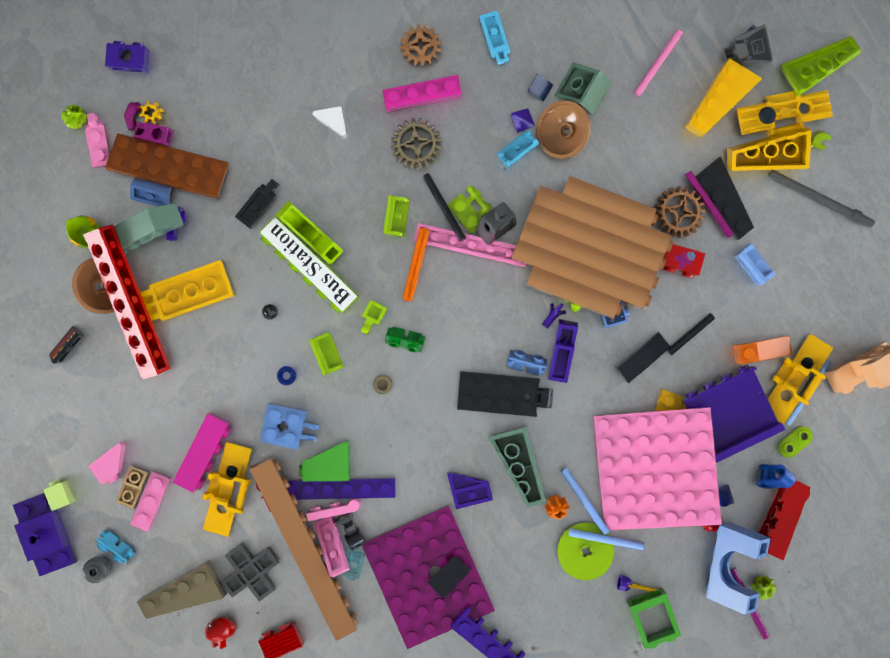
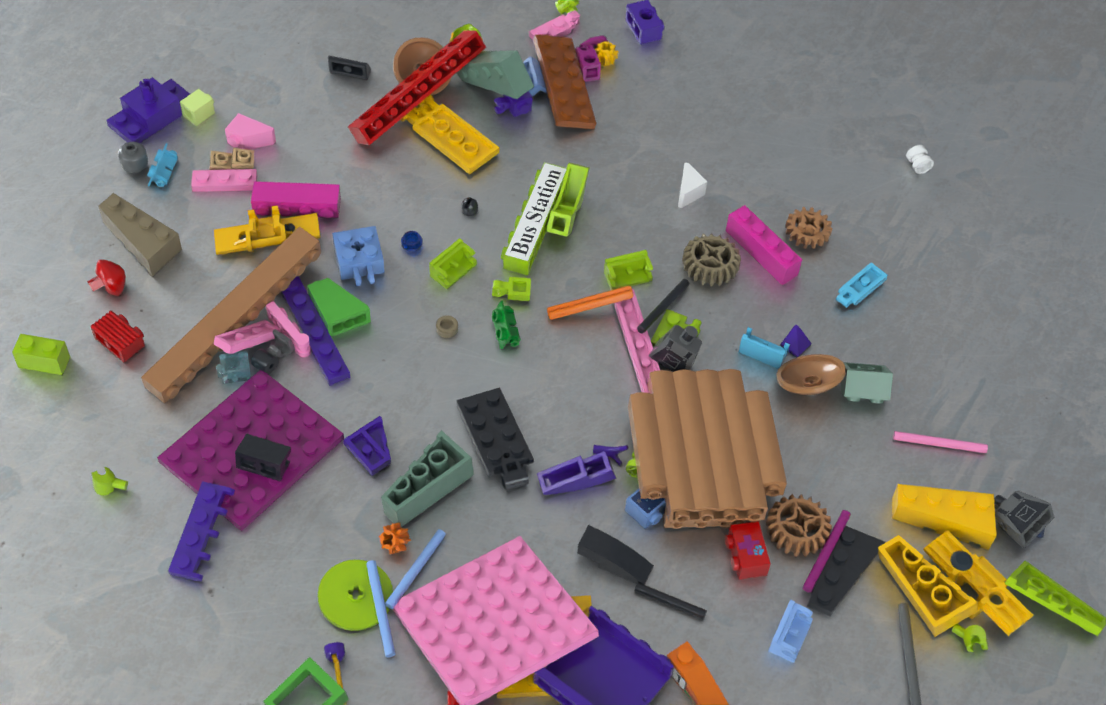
camera: 60 degrees right, 35 degrees down
dark grey plate [221,543,279,602] -> none
black hinge [235,179,279,229] -> none
medium blue hinge [506,350,547,376] -> none
slope [527,73,553,102] -> none

